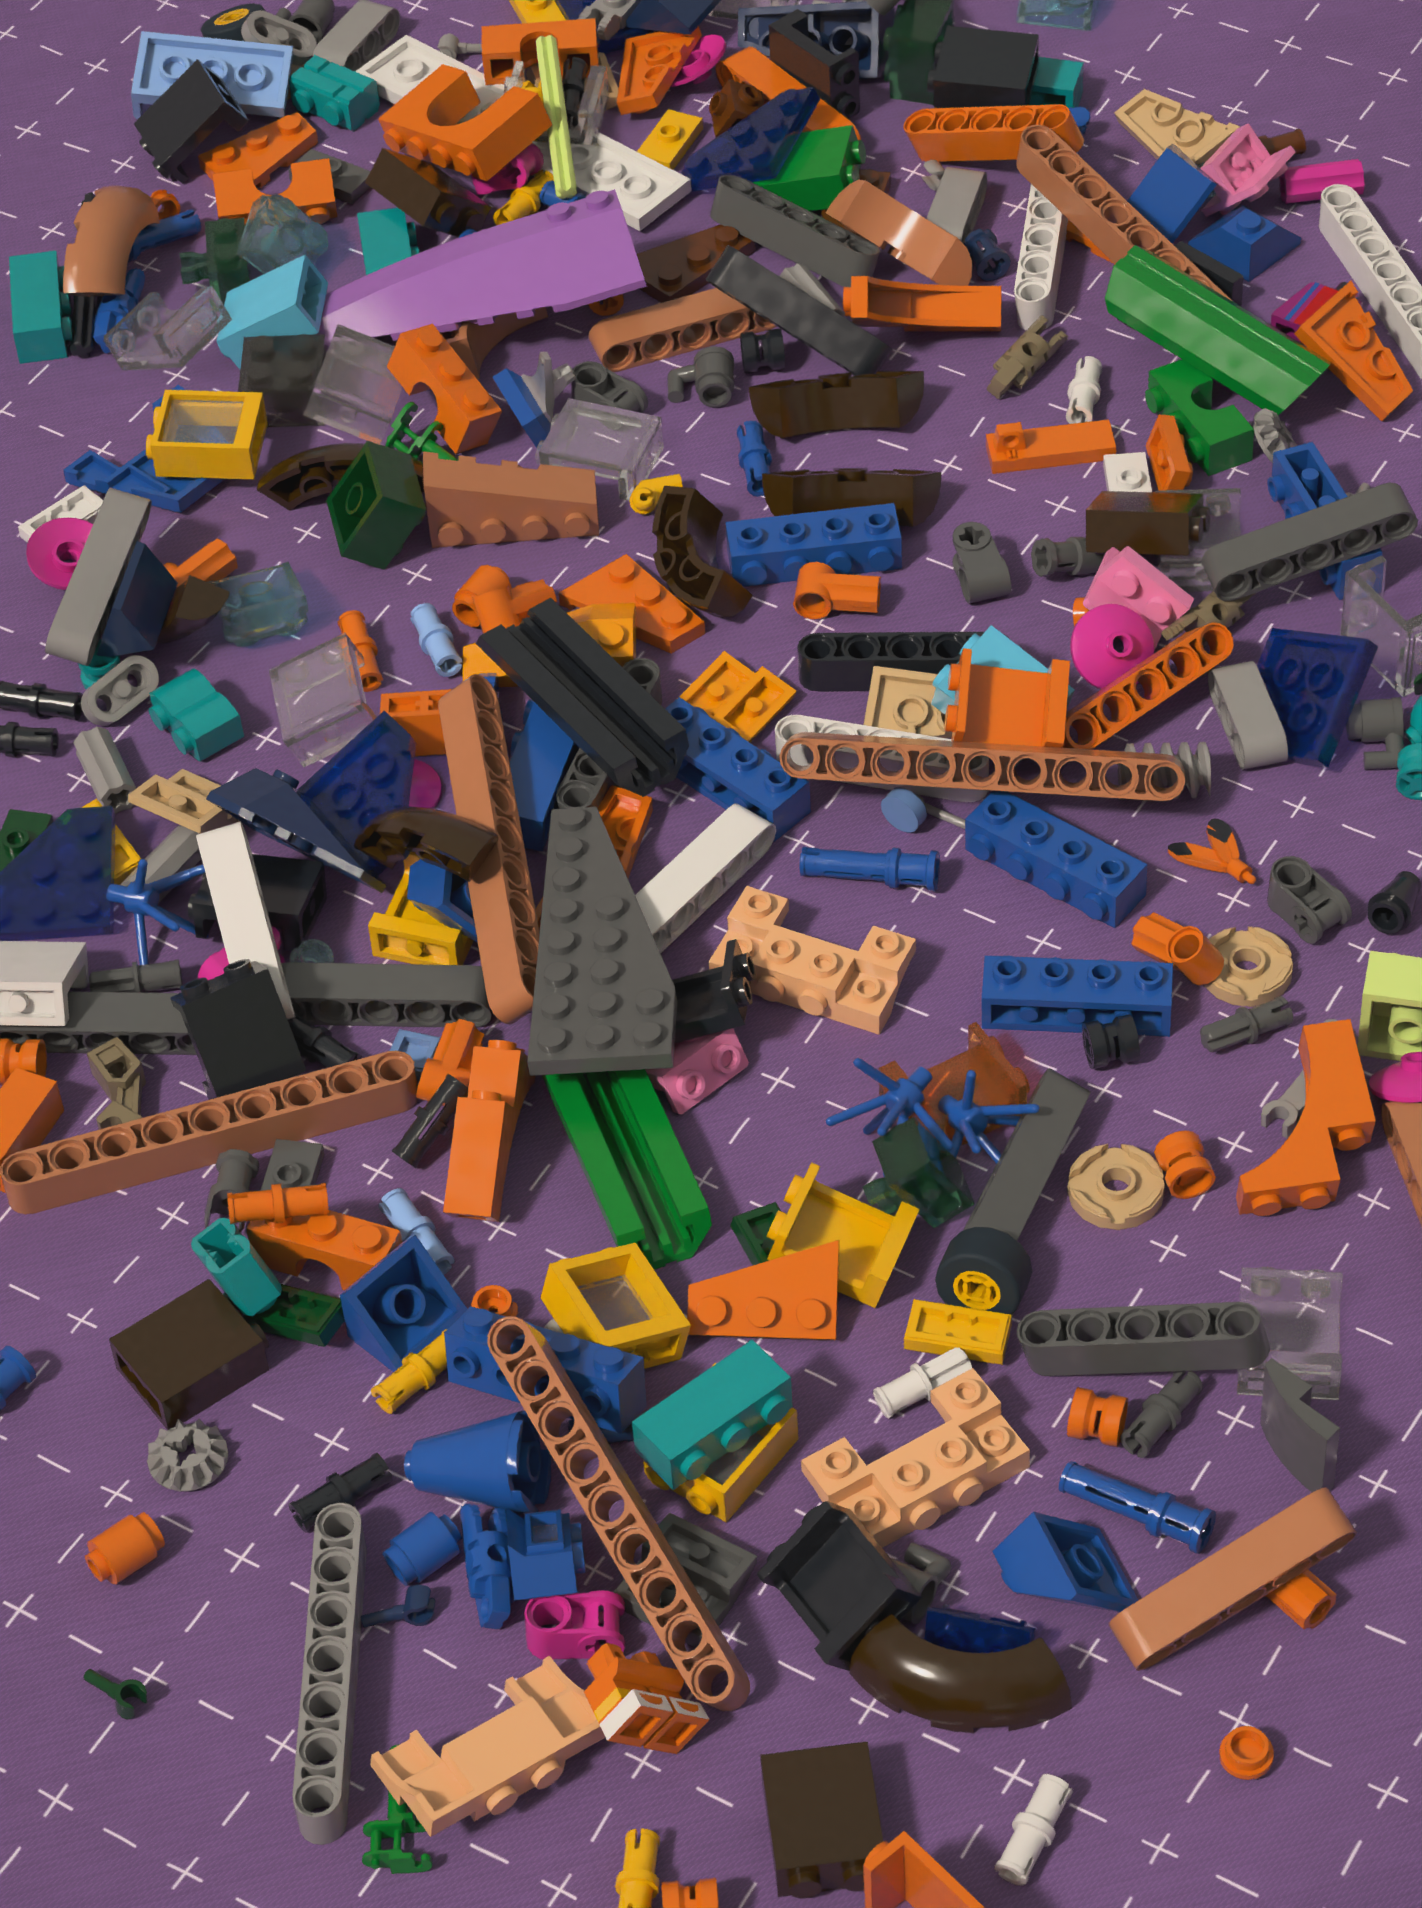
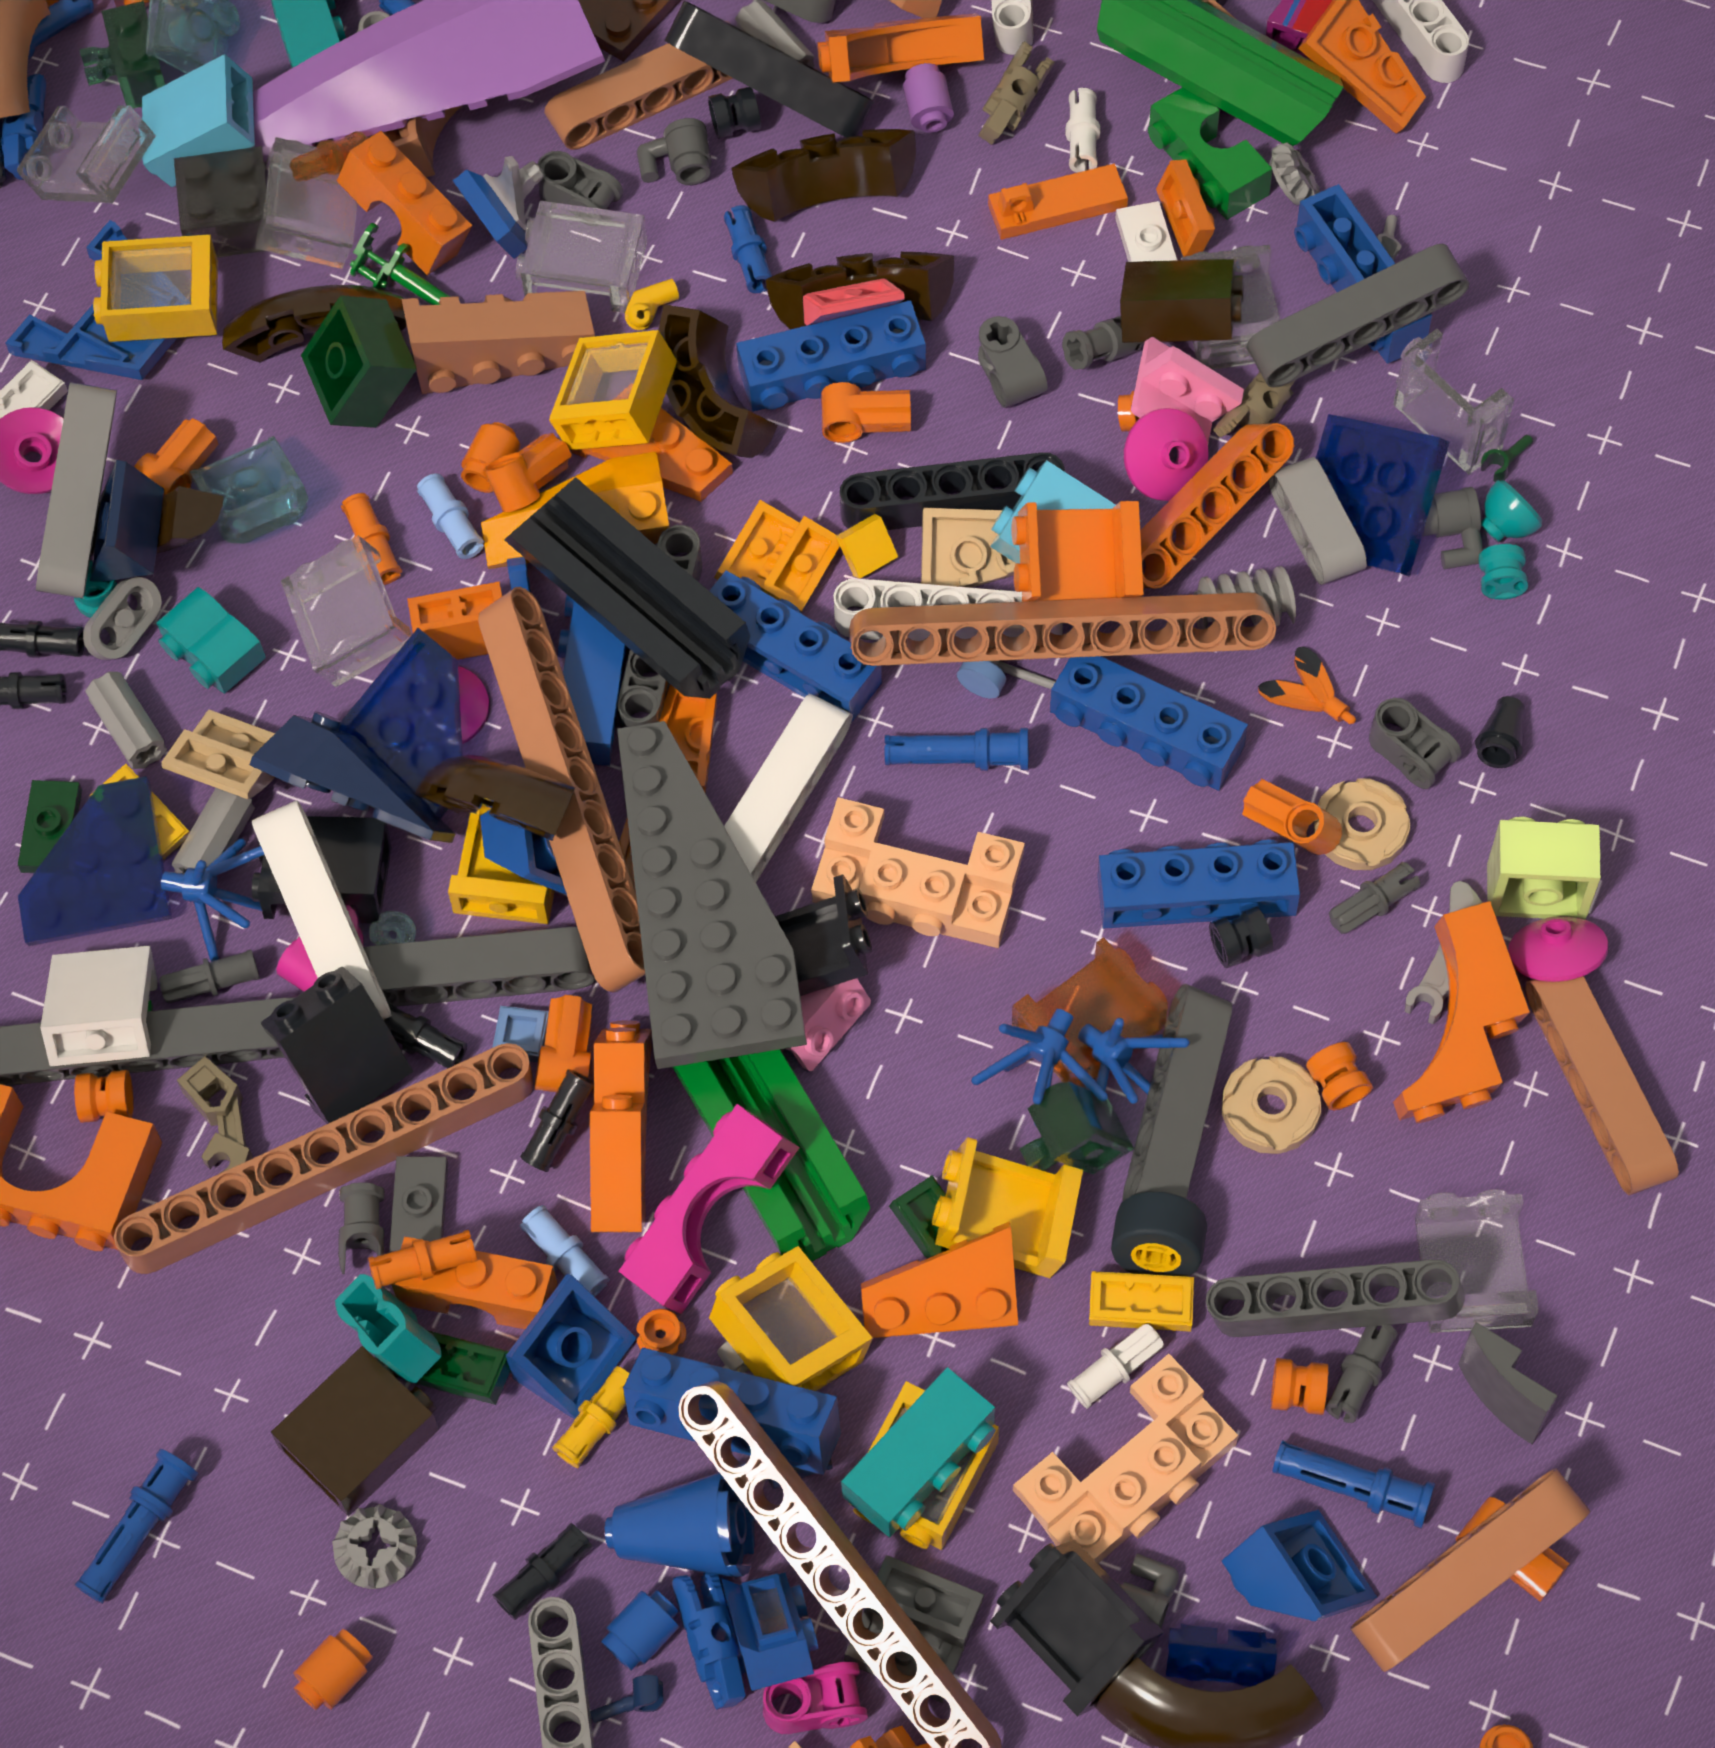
camera: 10 degrees left, 15 degrees up
none -> clear orange axle [289,131,368,182]
none -> yellow window [549,330,677,450]
none -> dark pink arch [618,1104,800,1314]
none -> coral slope [803,278,904,326]
none -> yellow tile [836,514,898,579]
none -> medium lavender brick [903,63,954,133]

